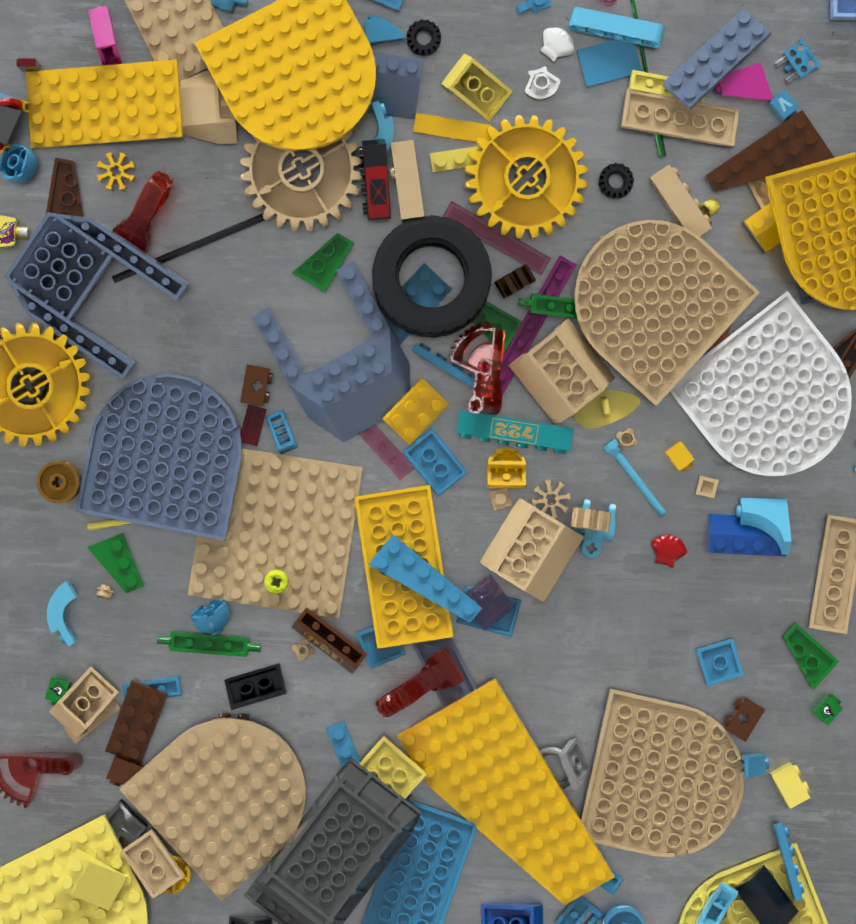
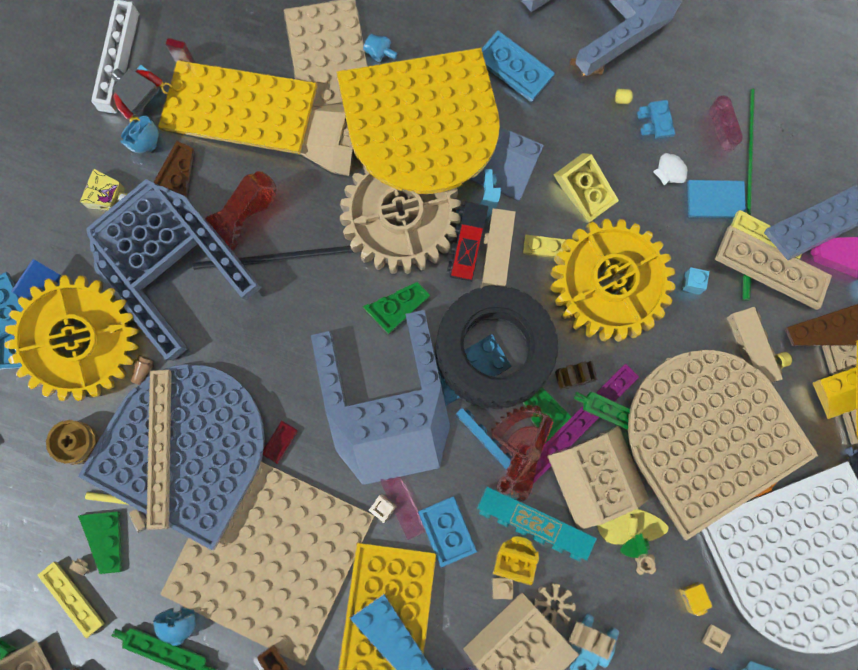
camera: 15 degrees right, 10 degrees down
medium azure arch [47,580,78,646] -> none
slope [88,6,122,65] -> none
yellow gear [97,152,136,192] -> none
reddish brown brick [240,364,273,407] -> none
neon yellow piece [264,570,289,594] -> none
dark azure slope [265,410,298,454] -> none
dark azure slope [364,15,406,45] -> none
yellow plate [382,378,450,446] -> none
black tyre [407,19,441,56] -> none
yellow tile [413,113,492,143] -> none
clear pink tile [442,201,551,275] -> none
white animal [525,66,561,100] -> none
medium azure beam [569,7,665,48] -> none
black tyre [599,163,634,199] -> none
medium azure piece [603,438,666,516] -> none
none -> light yellow plate [37,561,105,638]
none -> tan plate [129,509,147,533]
none -> medium nougat cone [131,355,154,385]
none -> tan tile [147,370,171,530]
none -> tan tile [369,494,397,523]
none -> green plate [620,533,650,558]
none -> medium azure brick [681,267,710,295]

